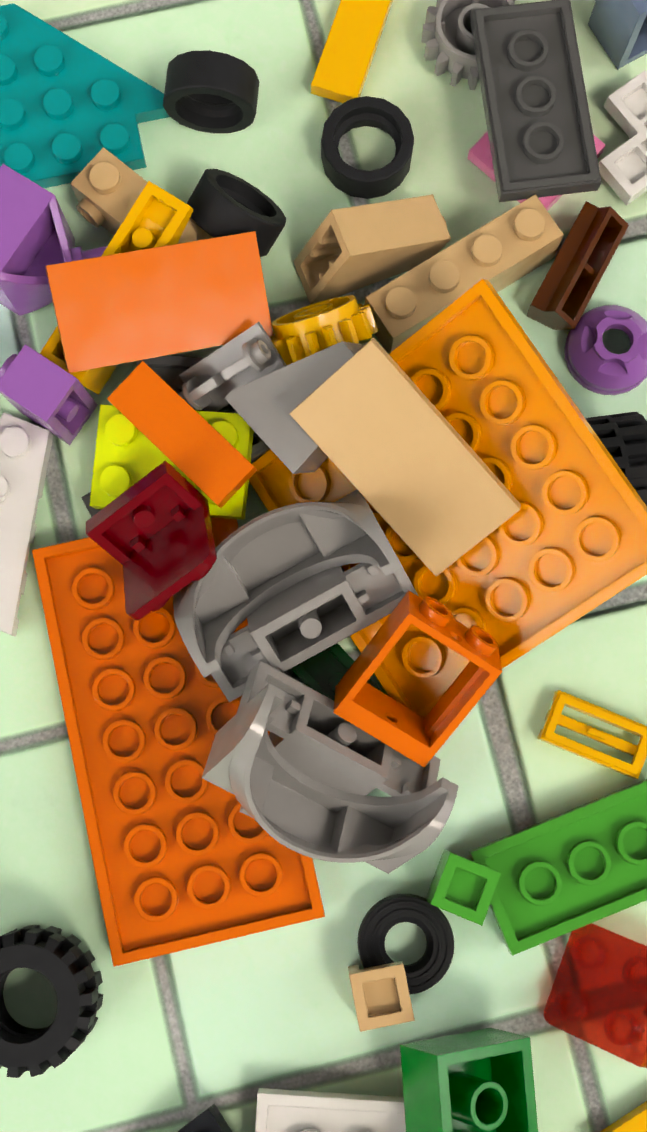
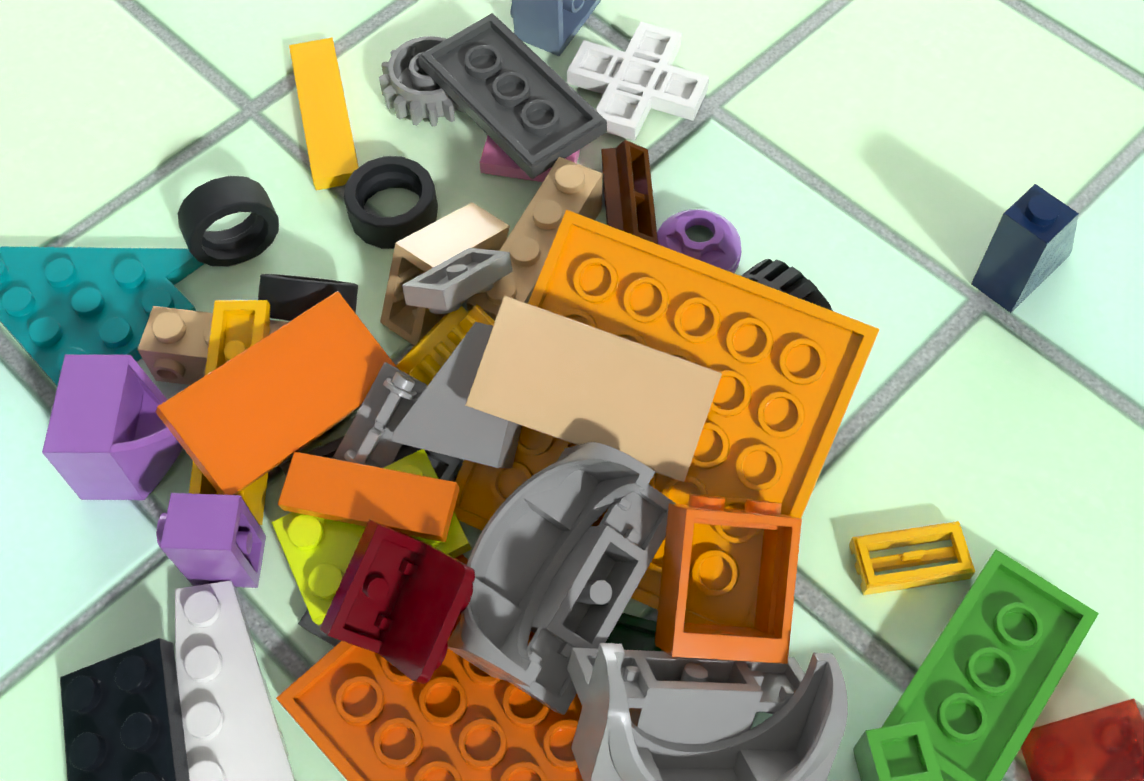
camera: 30 degrees left, 20 degrees down
none -> light grey plate [402,248,513,314]

